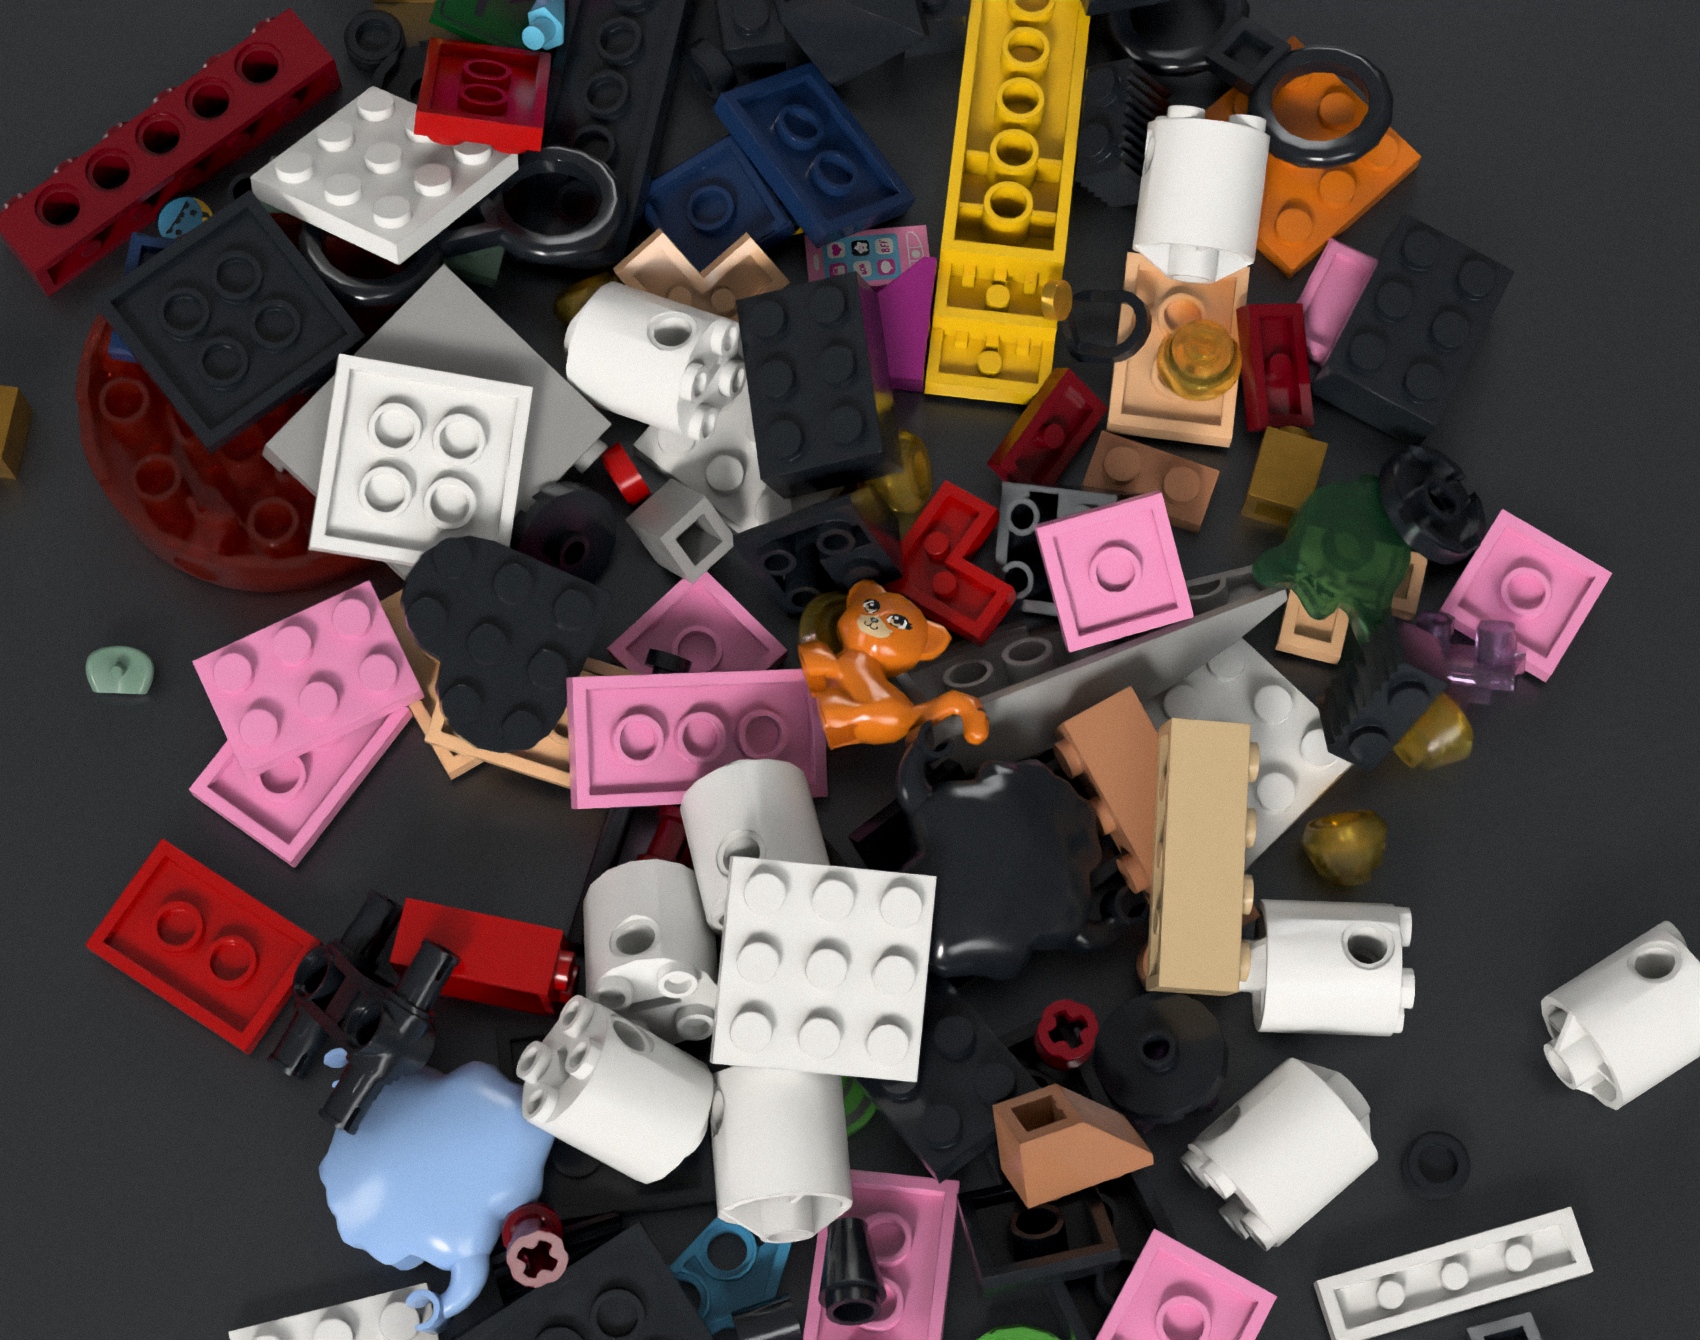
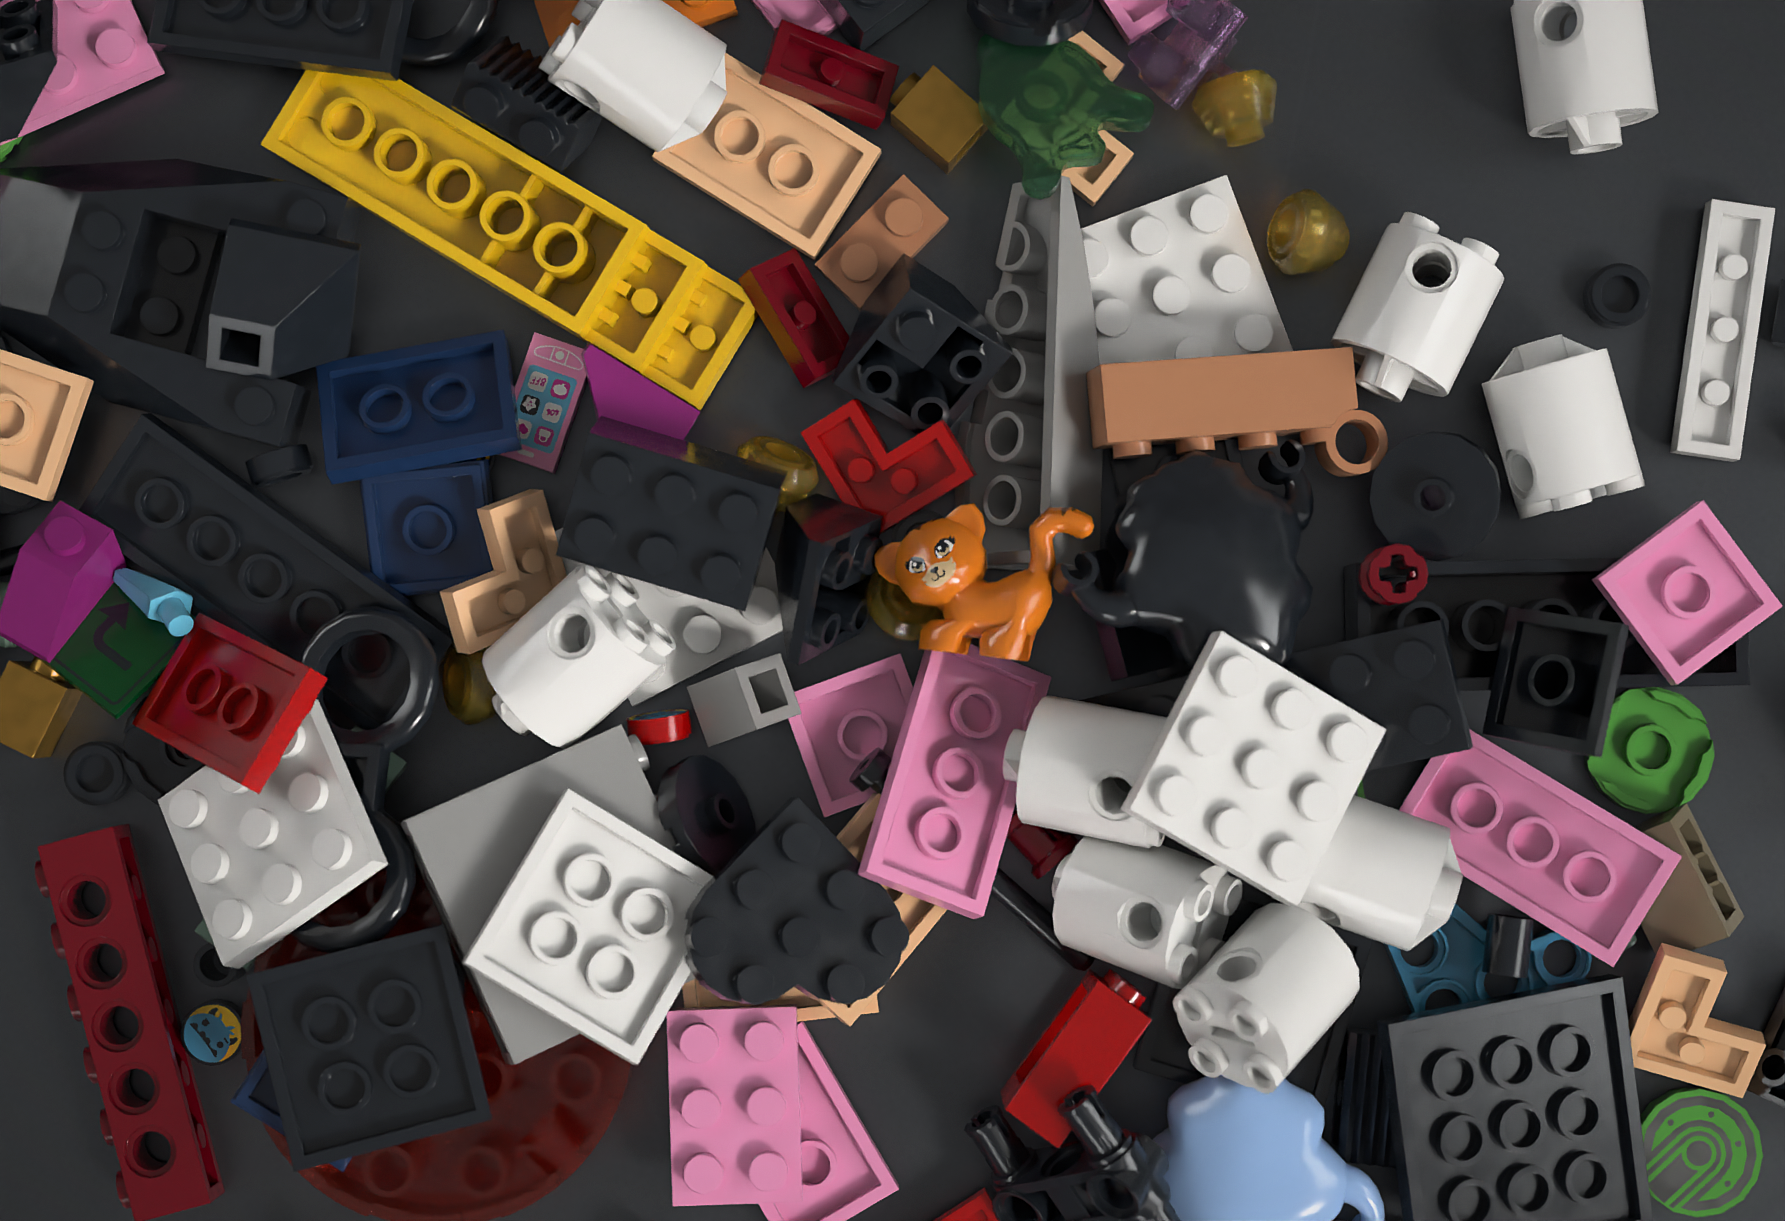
camera: 65 degrees left, 15 degrees up
dark red bush [501,1201,569,1288] -> none
black cone [818,1217,887,1326] -> none
nougat slope [992,1083,1154,1209] -> none
bright pink plate [1033,490,1194,652] -> none
black piece [1041,279,1152,363] -> none
tan brick [1146,718,1260,996] -> none
clear yellow cone [1156,319,1242,402] -> none
black brick [1316,615,1452,772] -> none

